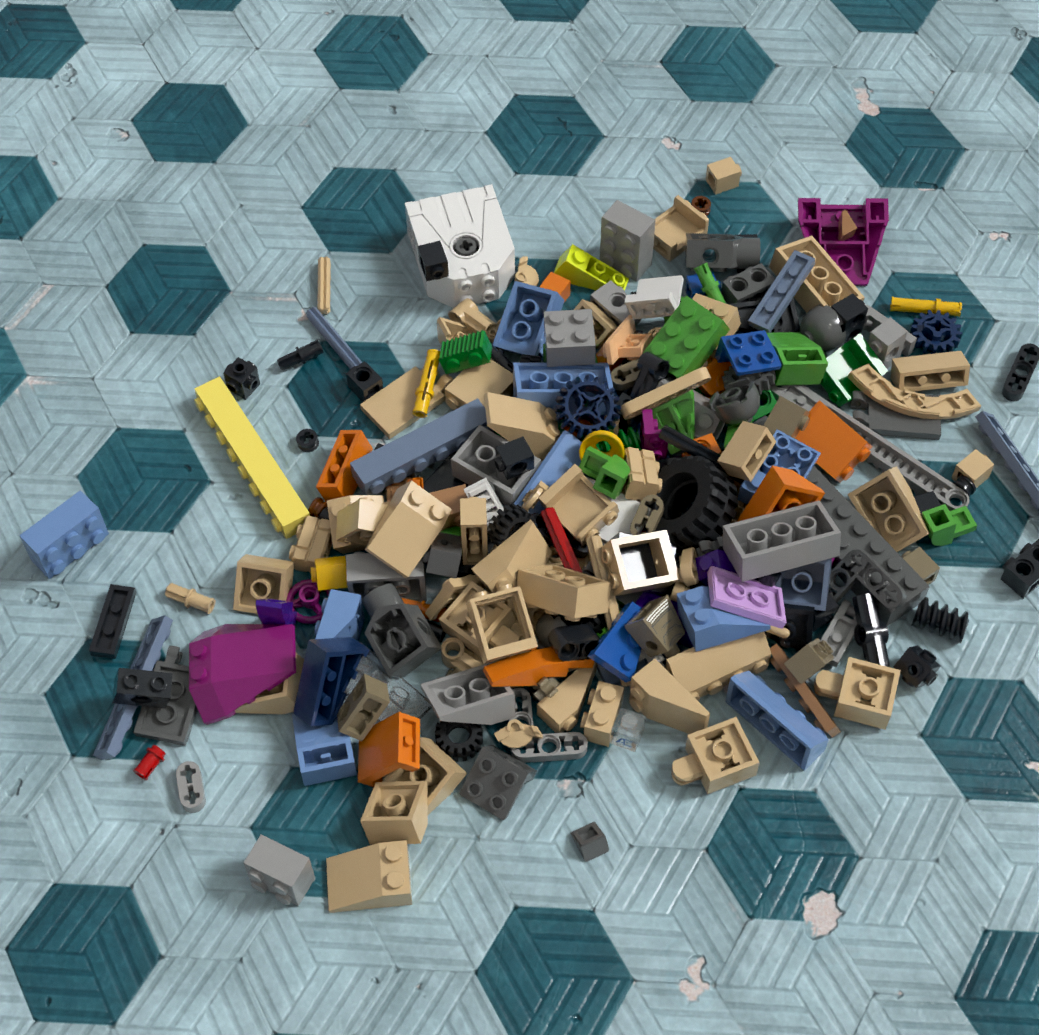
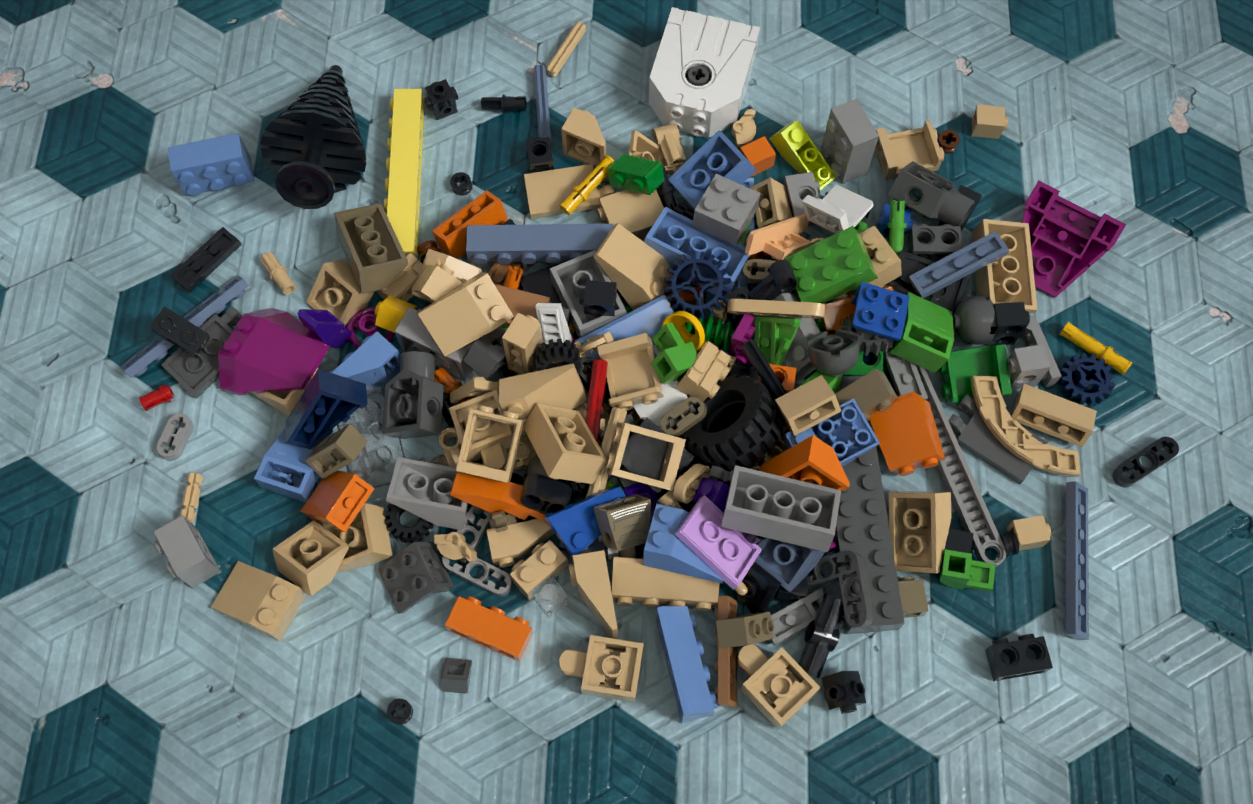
camera: 30 degrees right, 10 degrees up
black brick [418,241,449,282] -> none
medium nougat slope [838,210,857,241] -> none
black piece [911,597,969,644] -> none
none -> tan axle [179,473,203,523]
none -> black plant [260,65,367,209]
none -> dark tan slope [334,203,408,294]
none -> black bush [387,698,413,725]
none -> orange brick [445,596,533,662]
none -> tan slope [561,108,606,168]

